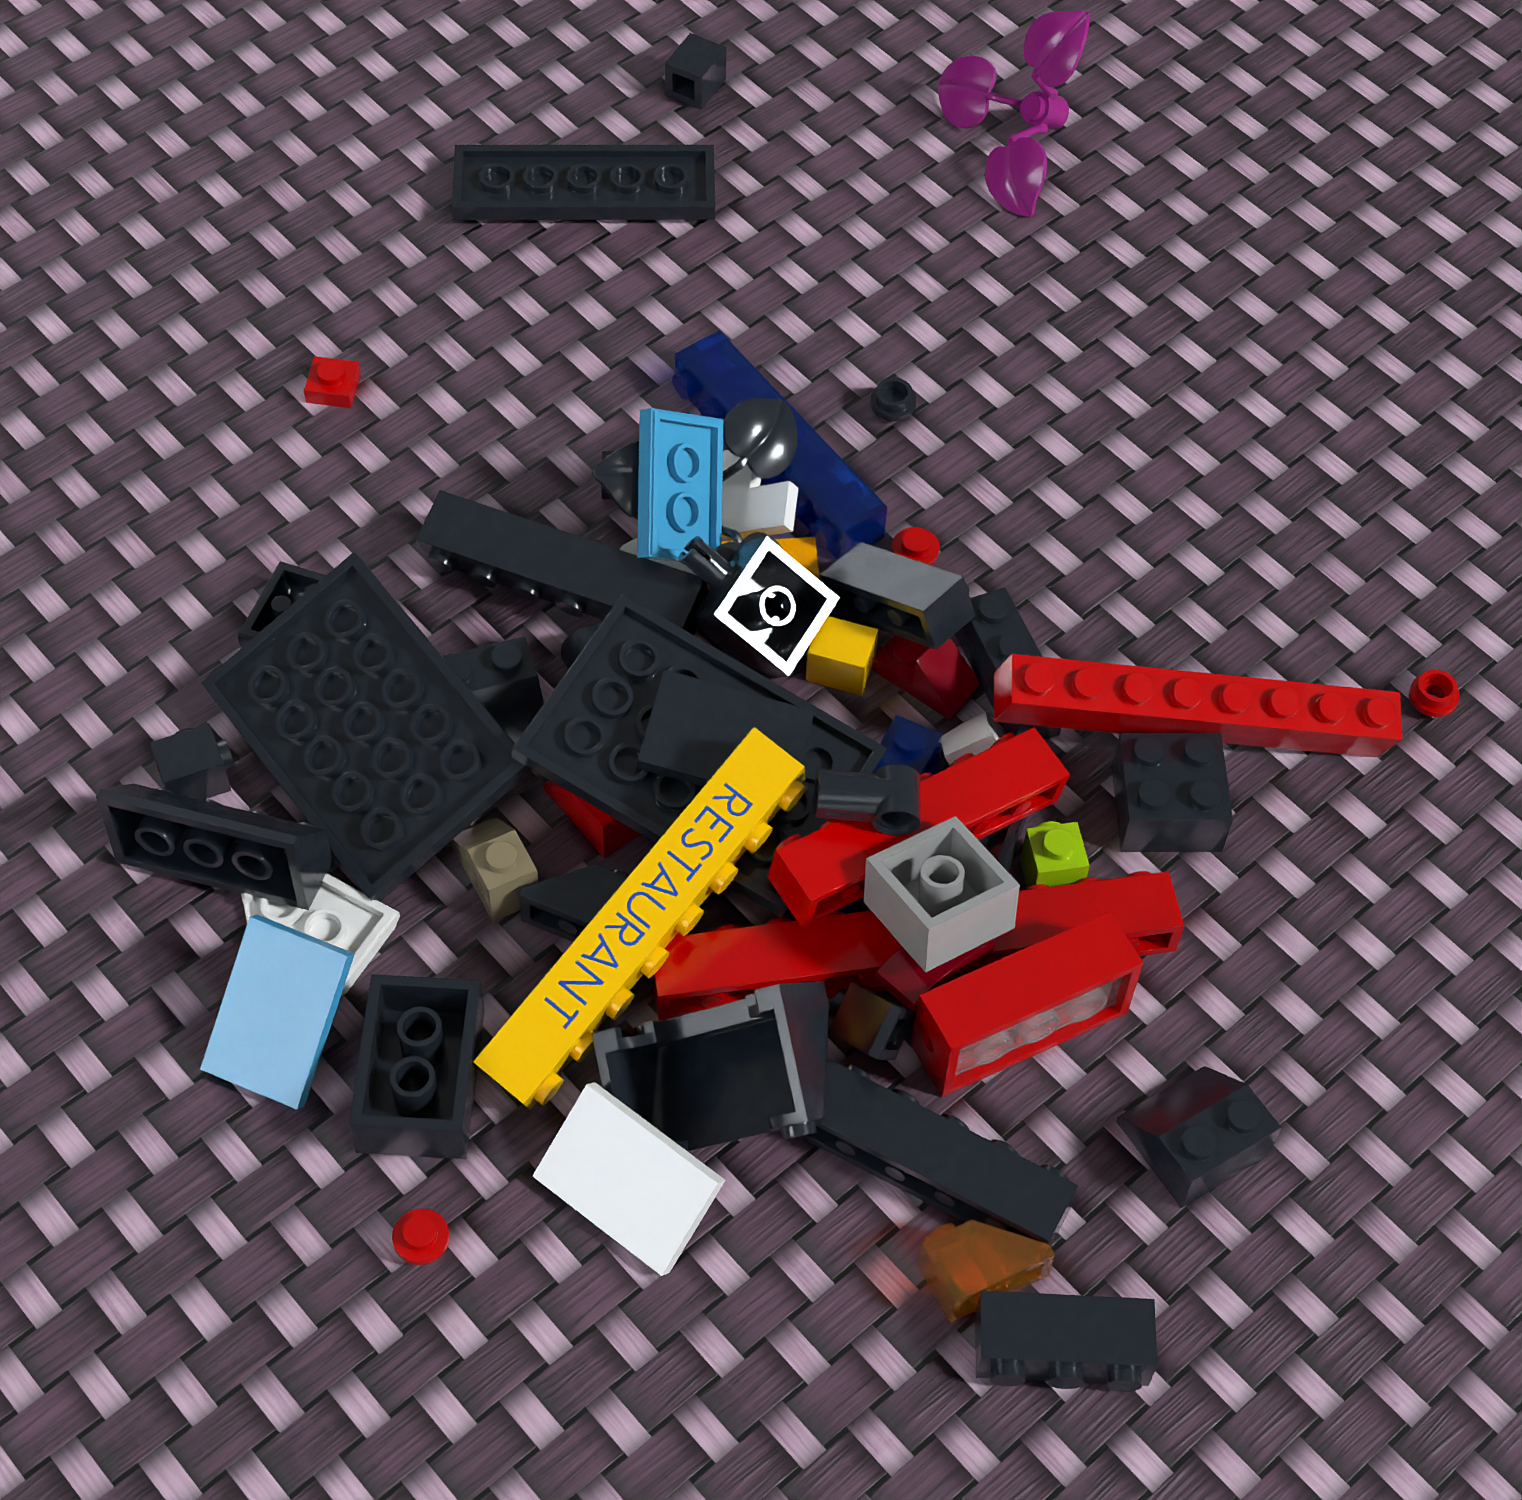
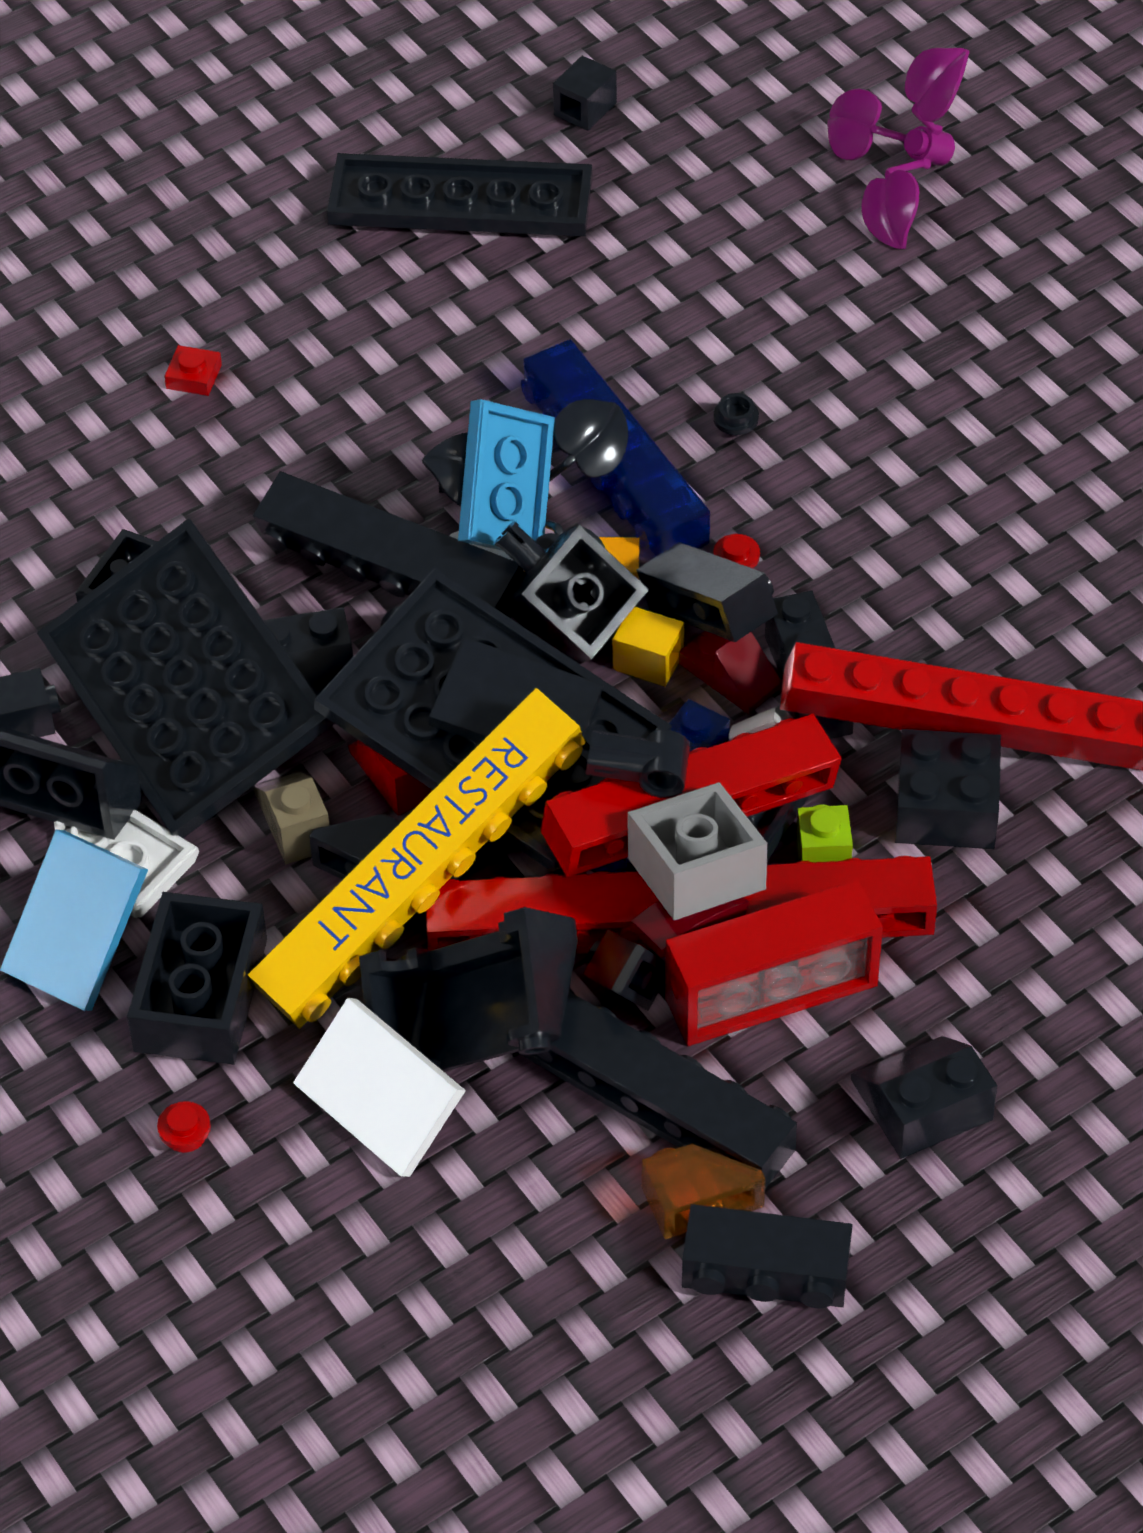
camera: 10 degrees right, 5 degrees down
white tile [722,450,798,541] -> none

